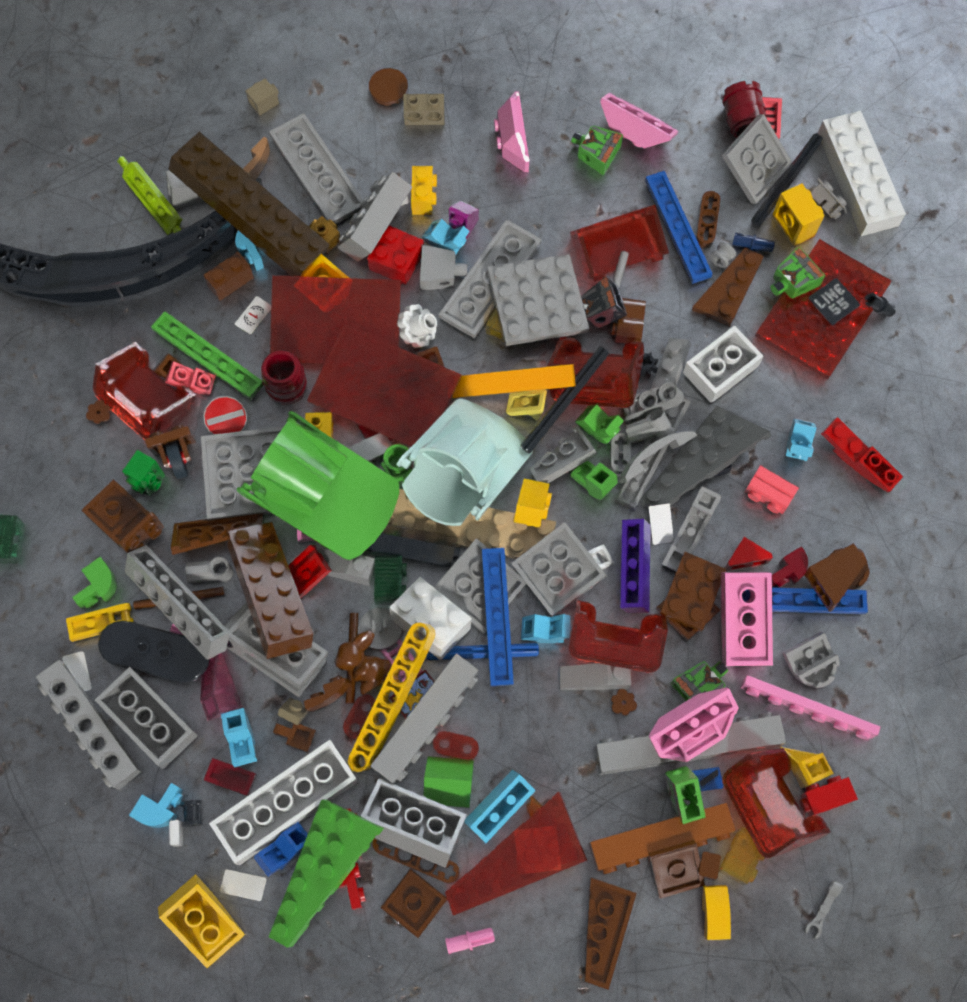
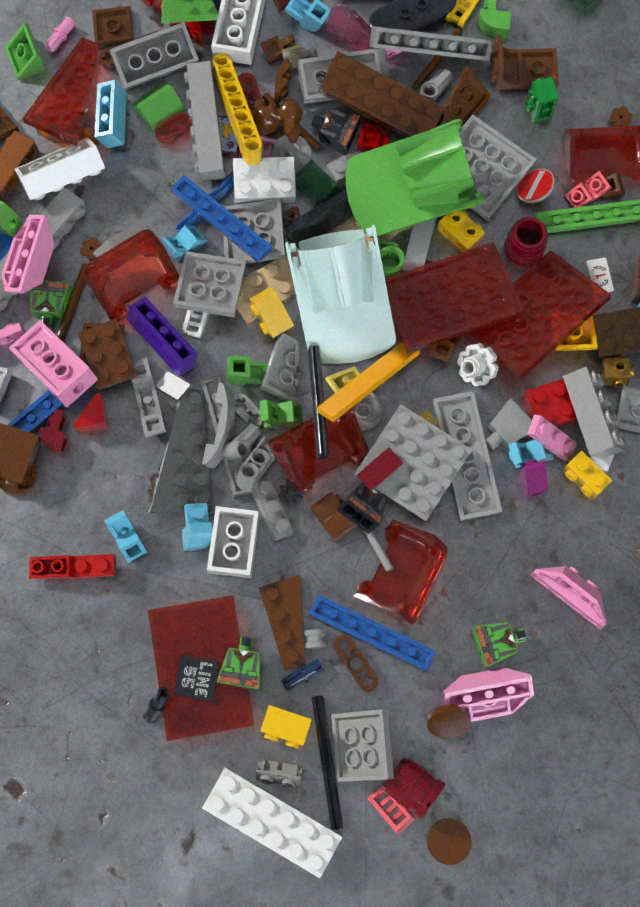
camera: 140 degrees right, 5 degrees up
reddish brown plate [145,425,197,479] -> none
coral brick [745,465,799,514] -> none
none -> bright green slope [5,23,46,80]
none -> white brick [15,138,105,200]
none -> reddish brown bar [56,263,90,341]
none -> medium azure brick [182,503,212,551]
none -> reddish brown plate [283,206,301,225]
none -> torso [311,109,361,155]
none -> dark red tile [357,447,403,492]
none -> reddish brown tile [427,705,471,738]
none -> reddish brown tile [427,818,472,865]
none -> bright pink plate [528,415,577,462]

